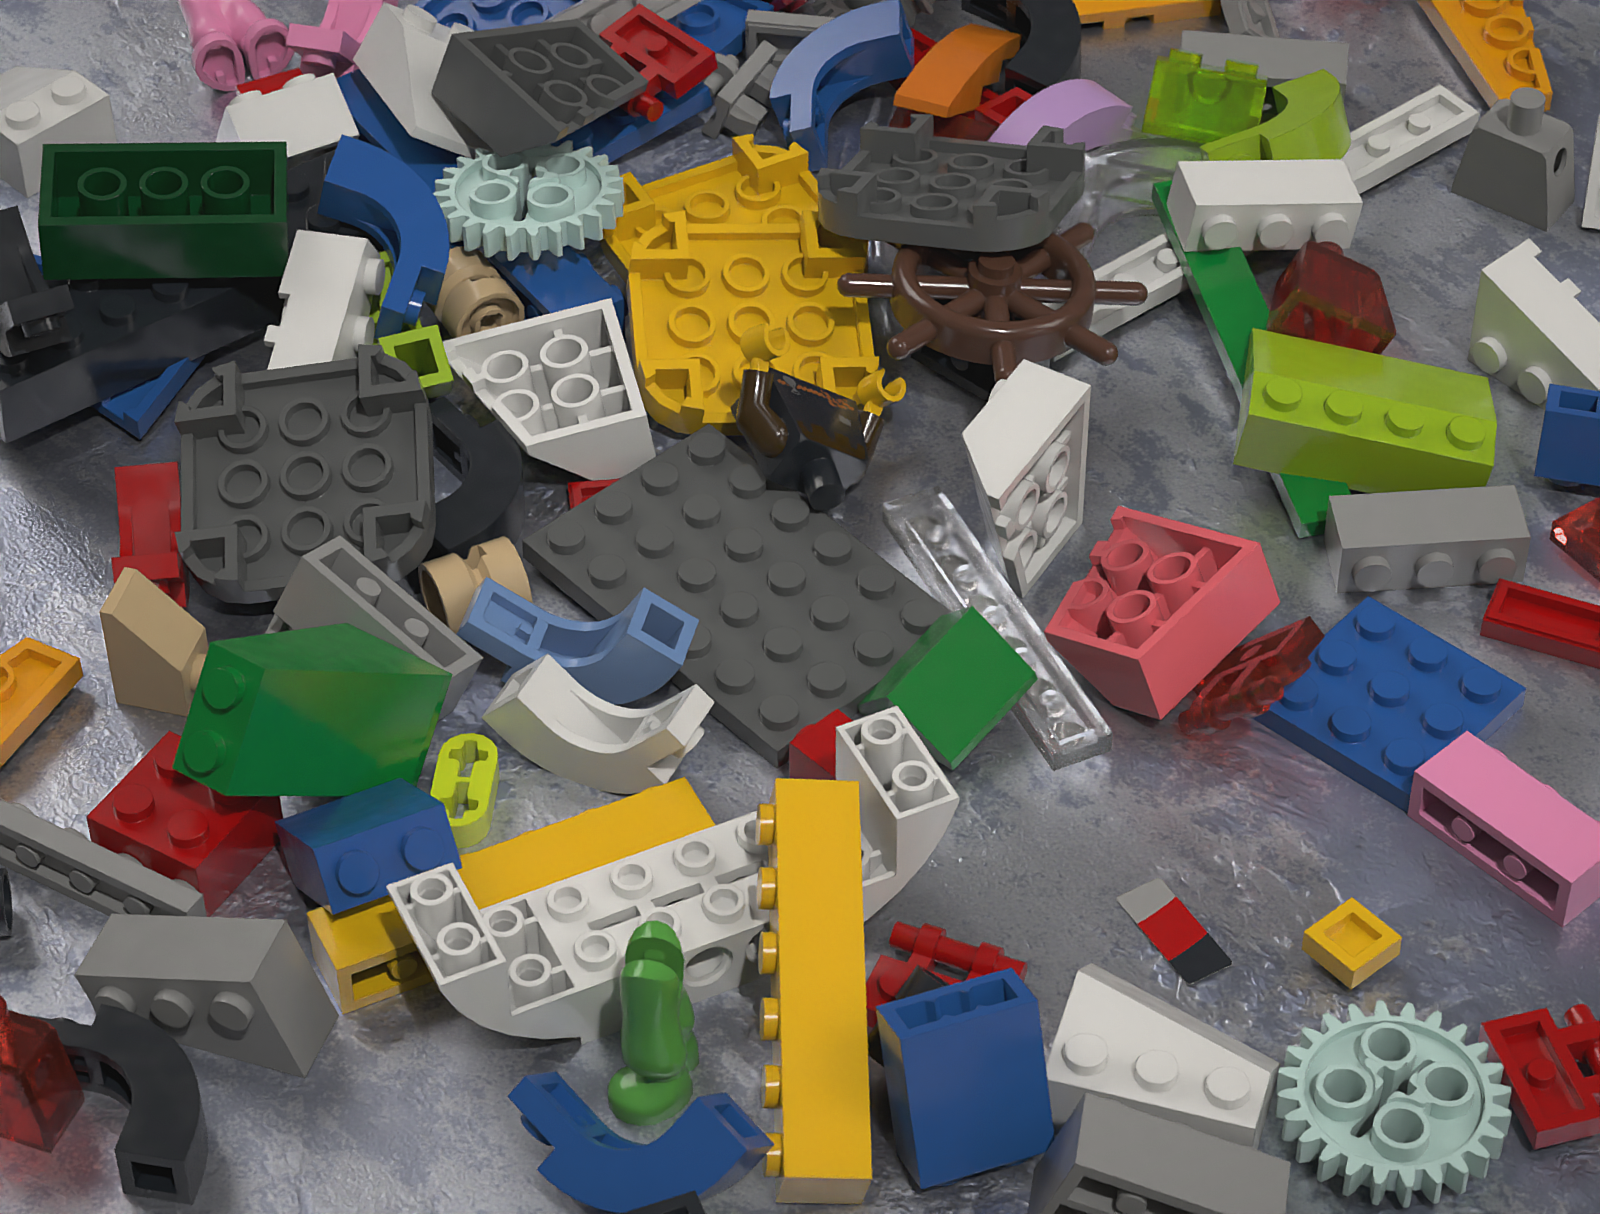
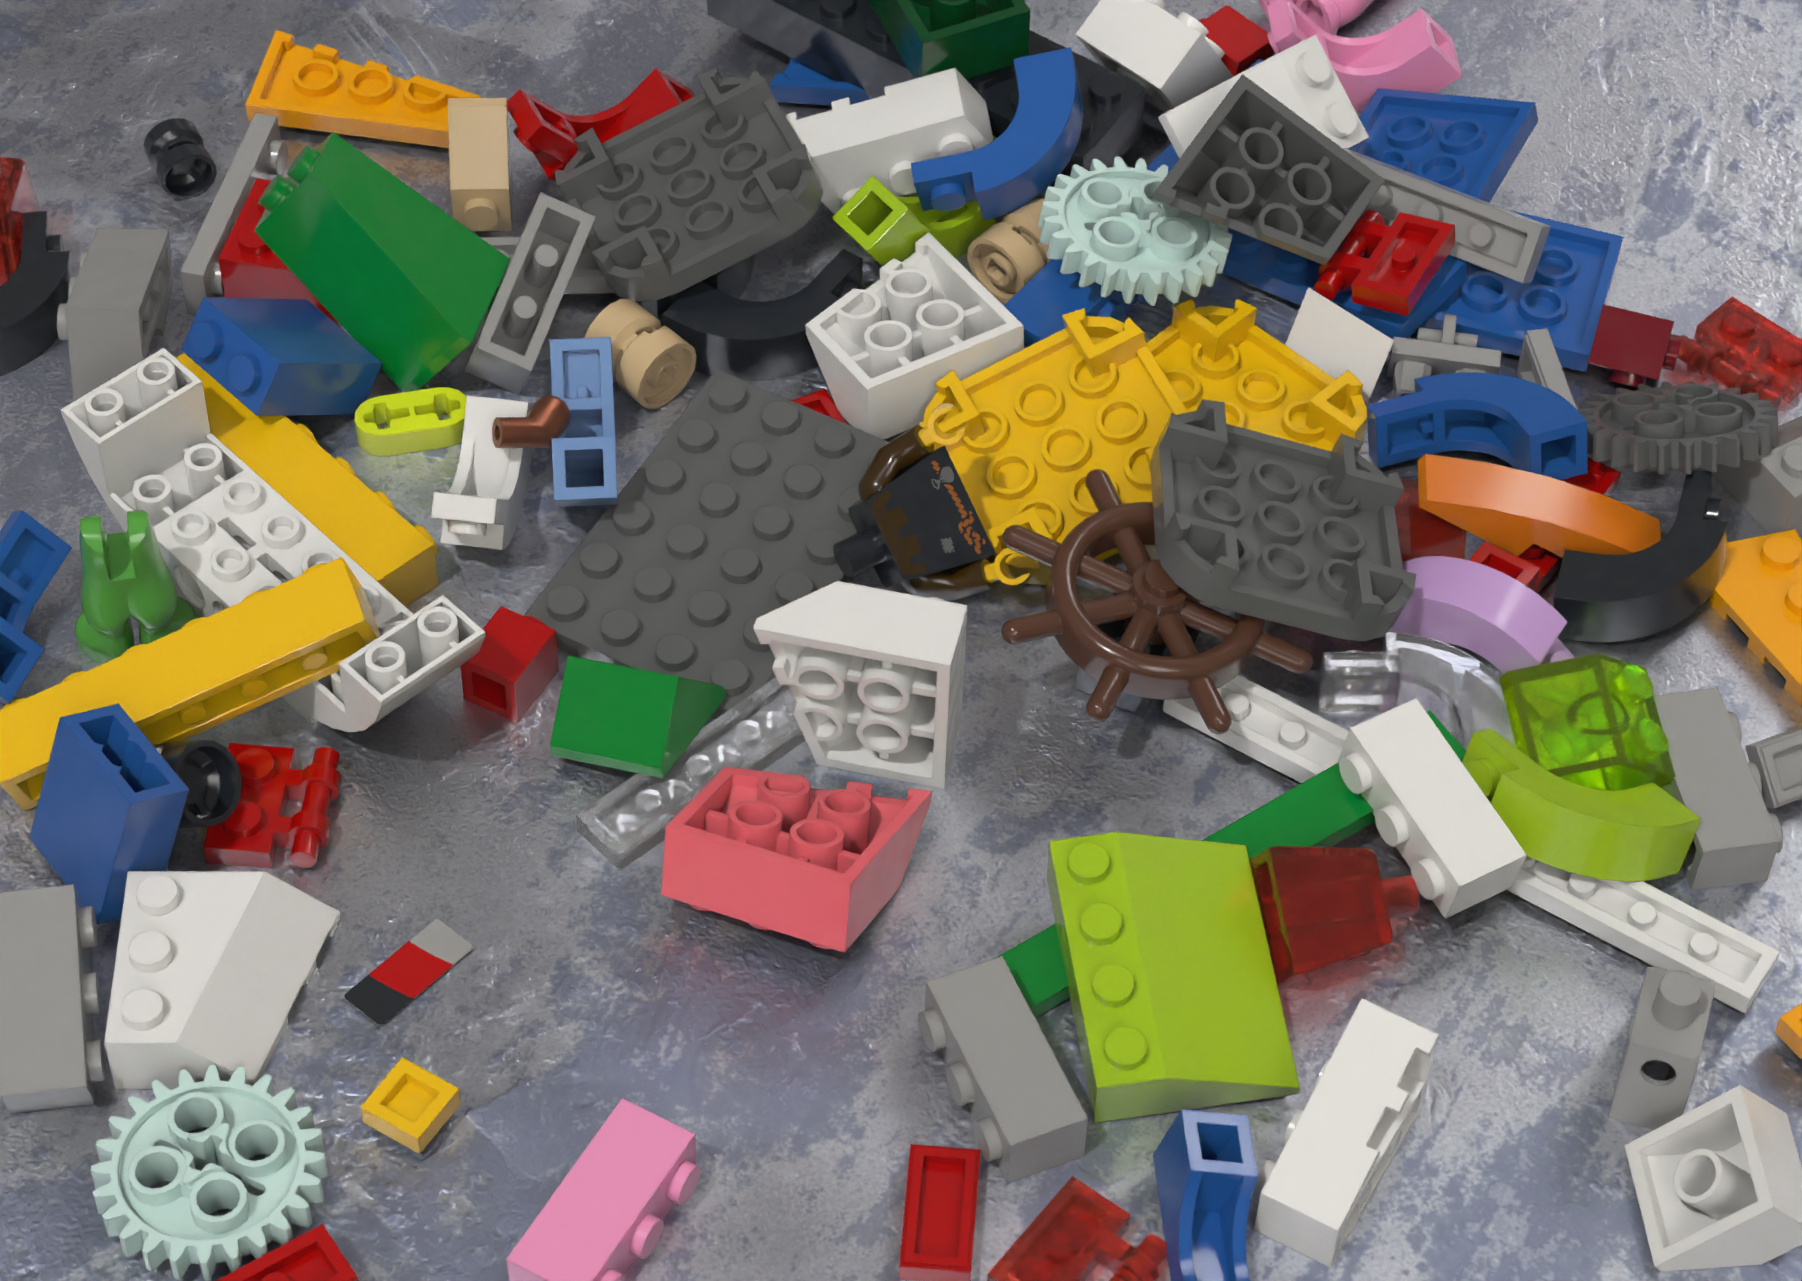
camera: 70 degrees right, 5 degrees up
clear red plate [1178,616,1325,736] -> none
blue plate [1250,596,1526,813] -> none
none -> copper arm [492,395,571,448]
none -> white sticker [1285,287,1394,407]

